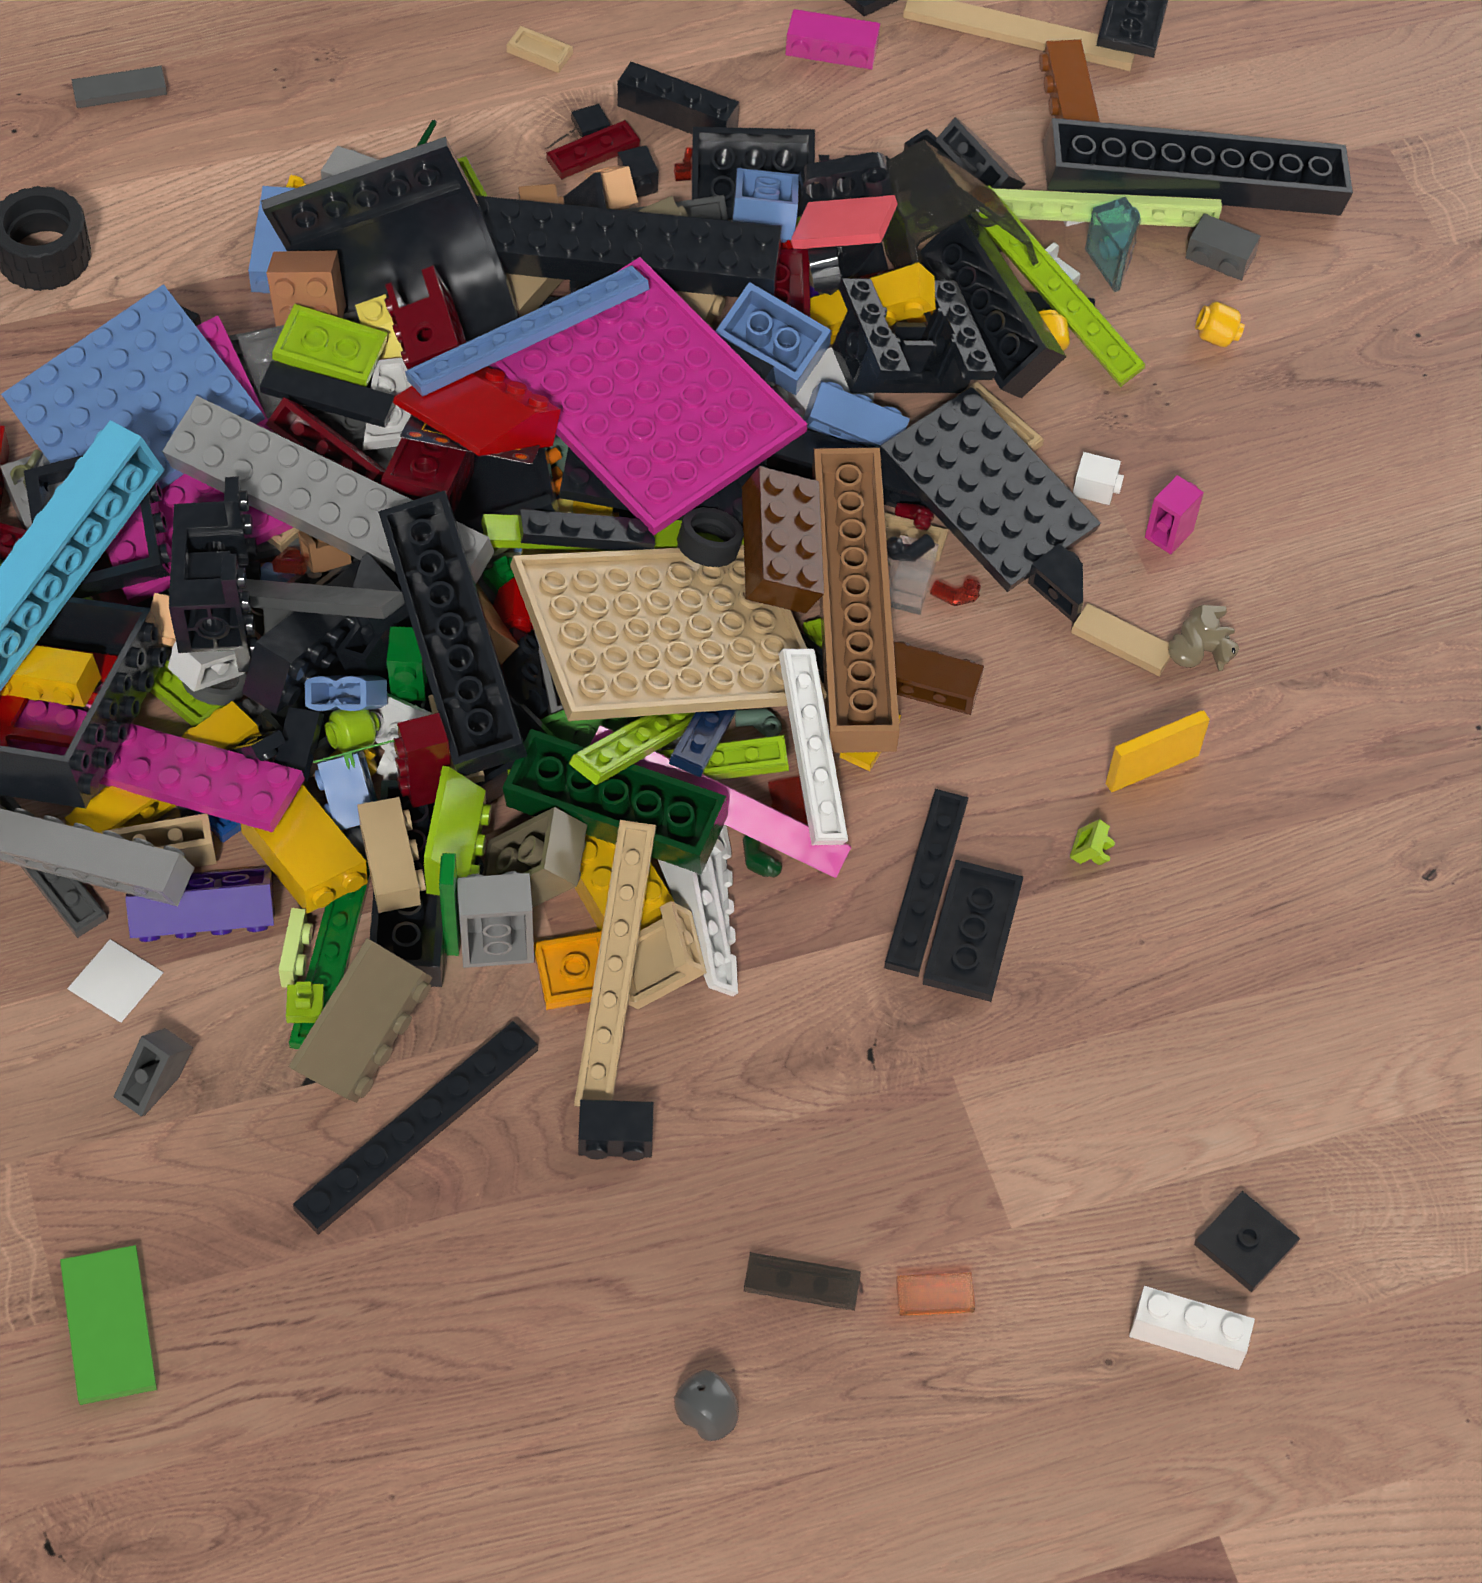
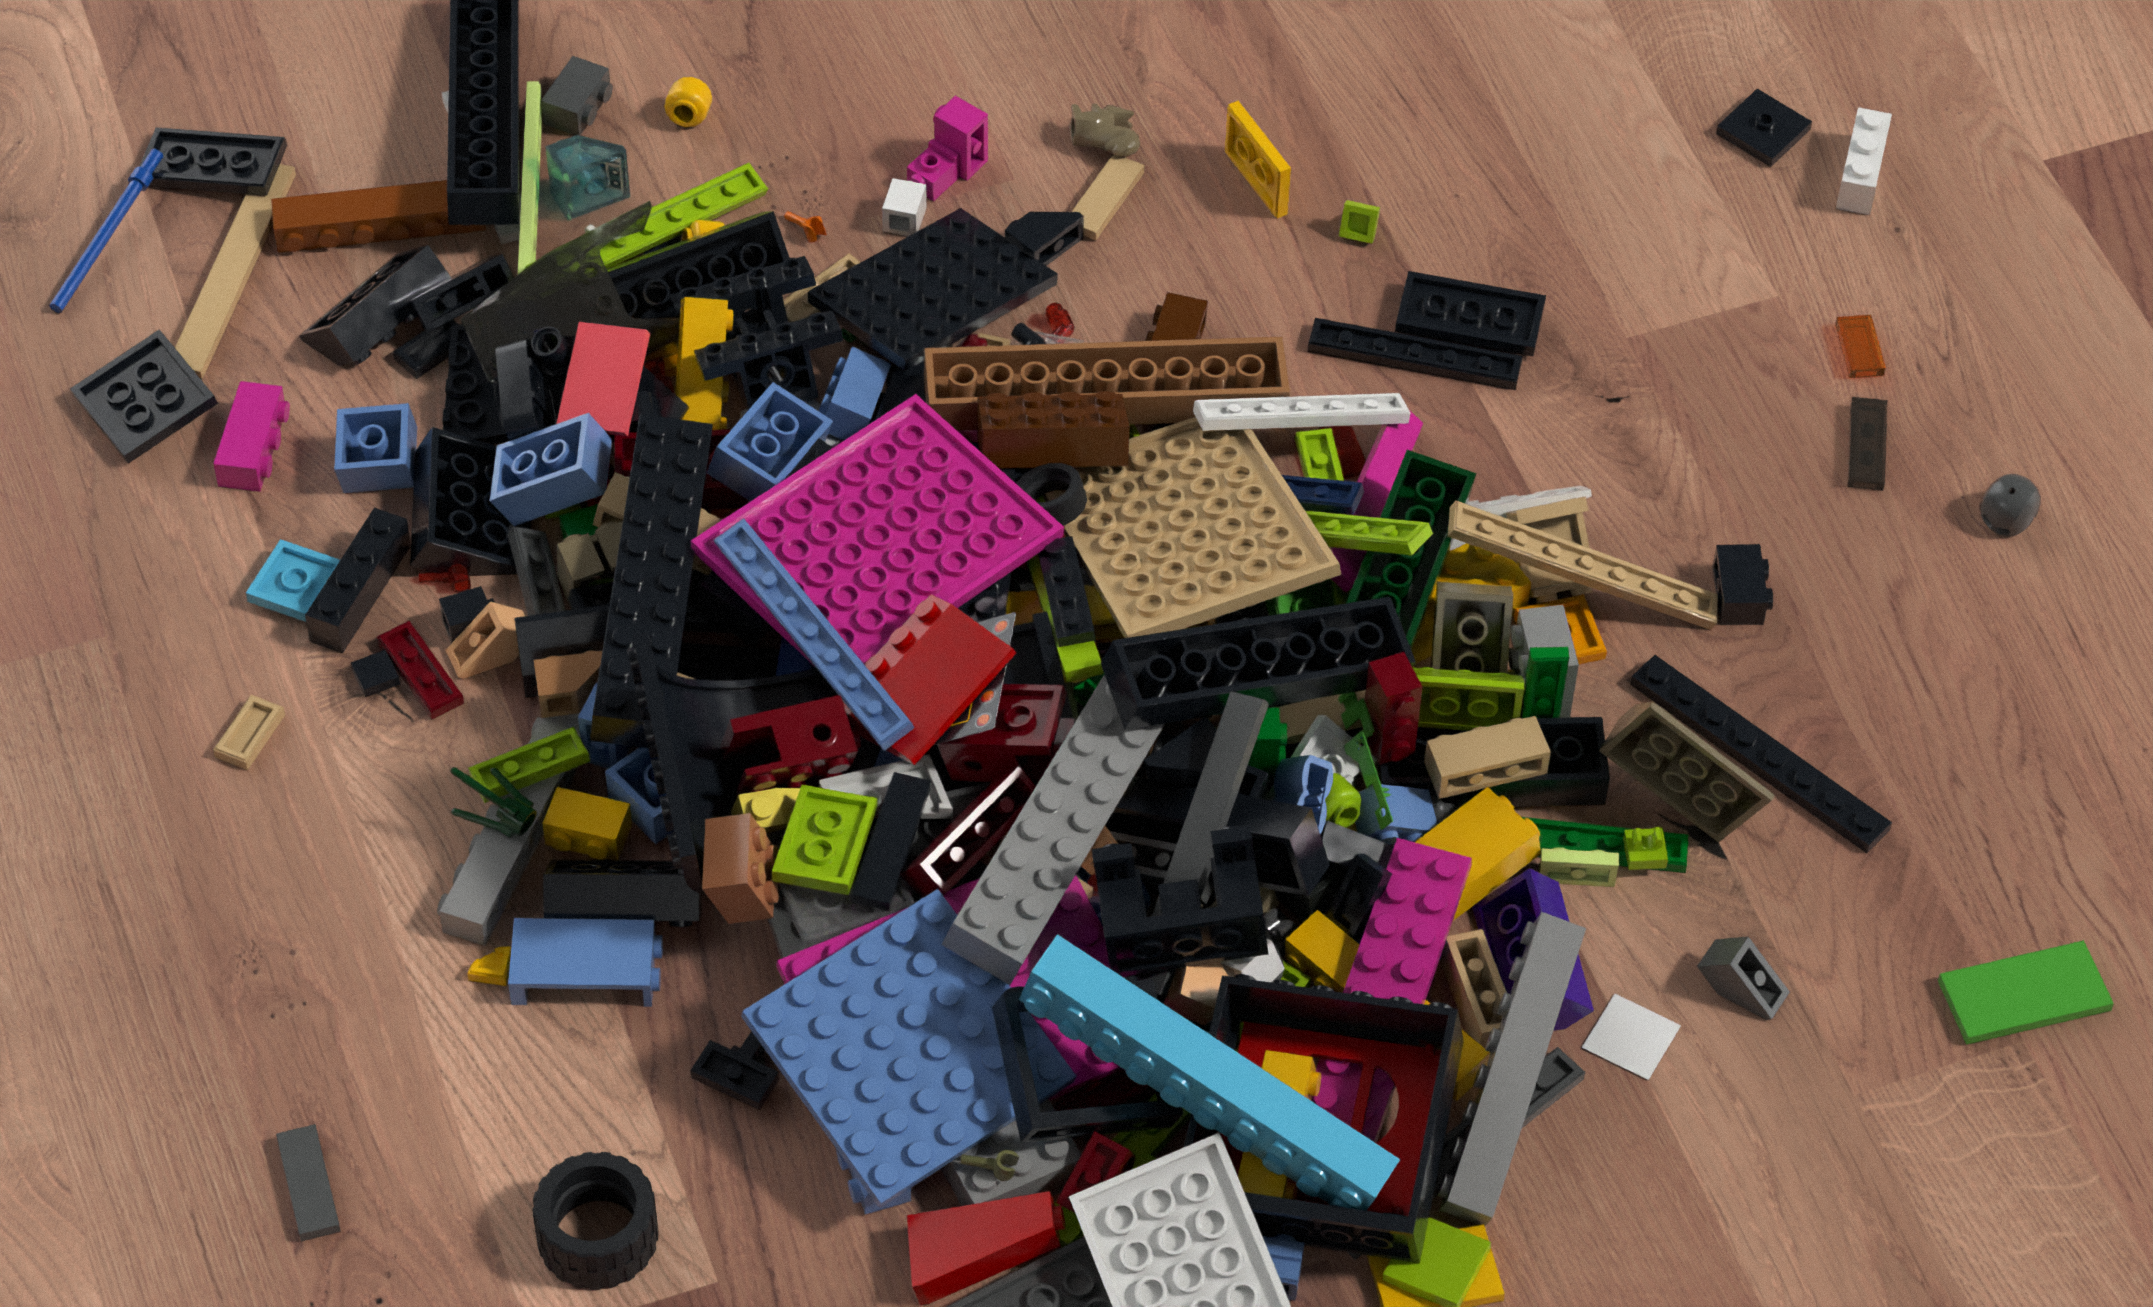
camera: 90 degrees left, 5 degrees down
none -> medium azure plate [246,539,340,622]
none -> black slope [299,245,451,366]
none -> medium blue brick [334,403,417,493]
none -> orange hand [784,211,827,243]
none -> dark pink brick [907,139,960,202]

